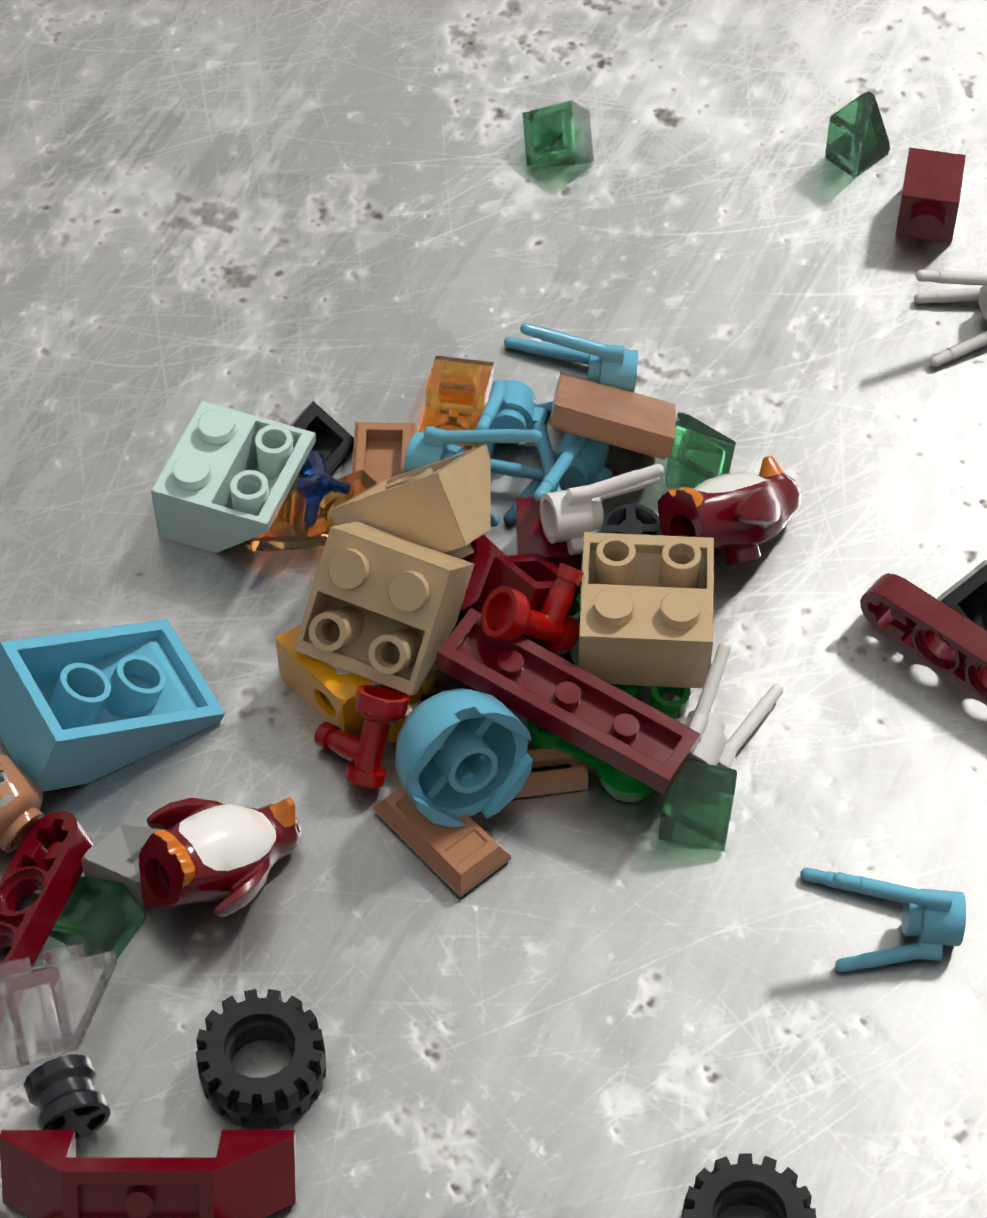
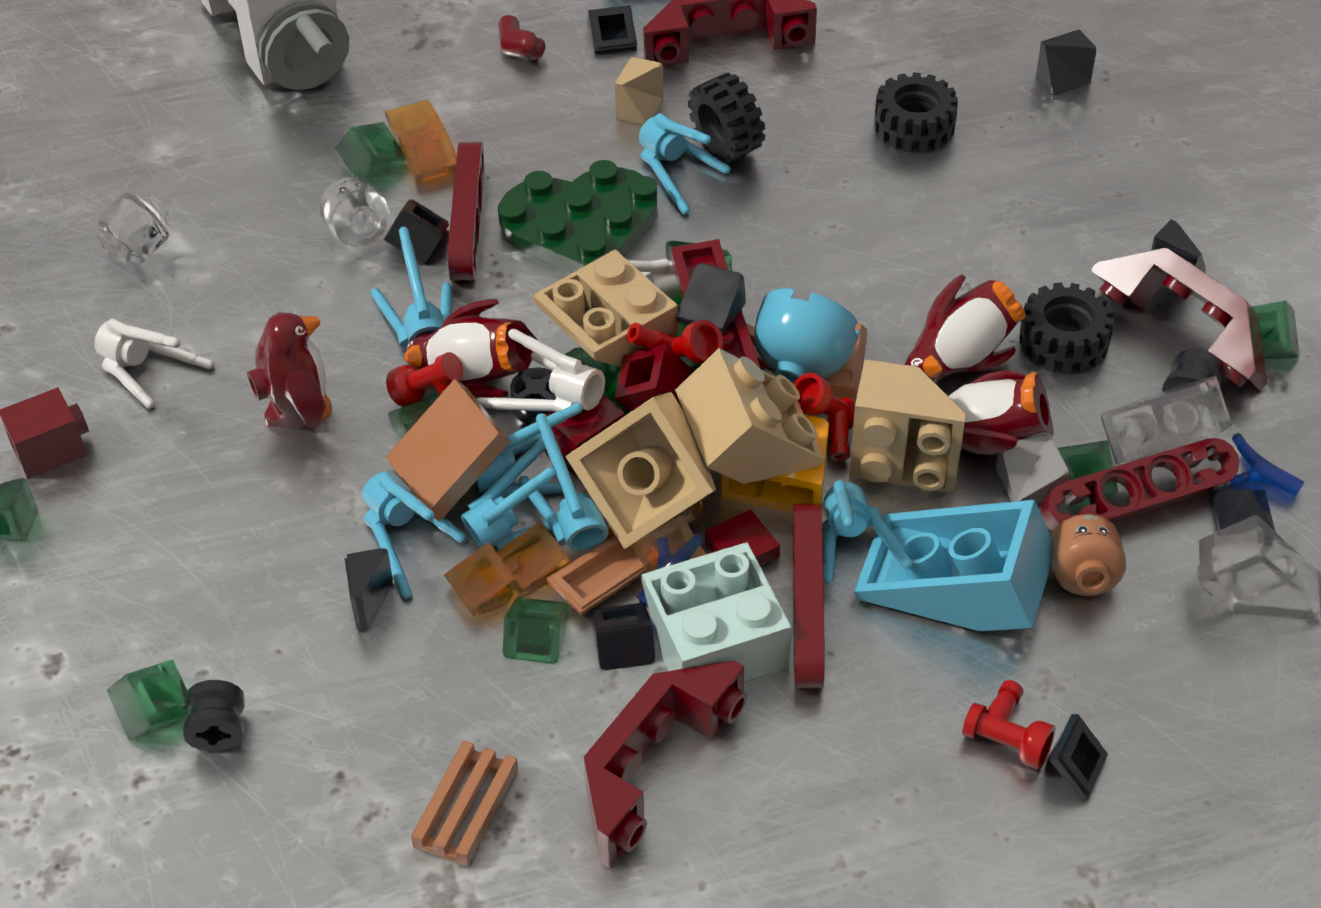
camera: 130 degrees left, 5 degrees down
none -> black wheel [183,680,245,752]
none -> dark red animal [247,312,332,429]
none -> black slope [344,548,393,632]
none -> medium azure plant [371,227,452,347]
none -> red piece [386,352,463,408]
none -> nougat tile [411,740,518,867]
none -> dark green plate [497,160,658,273]
none -> clear green slope [502,597,570,663]
none -> dark red slope [584,661,747,868]
none -> black slope [676,263,746,334]
none -> black tyre [688,72,765,163]
none -> dark red tile [705,509,780,567]
none -> dark red beam [792,503,825,688]
none -> medium azure plant [822,480,913,584]
none -> tan slope [849,359,966,493]
none -> animal [904,274,1026,384]

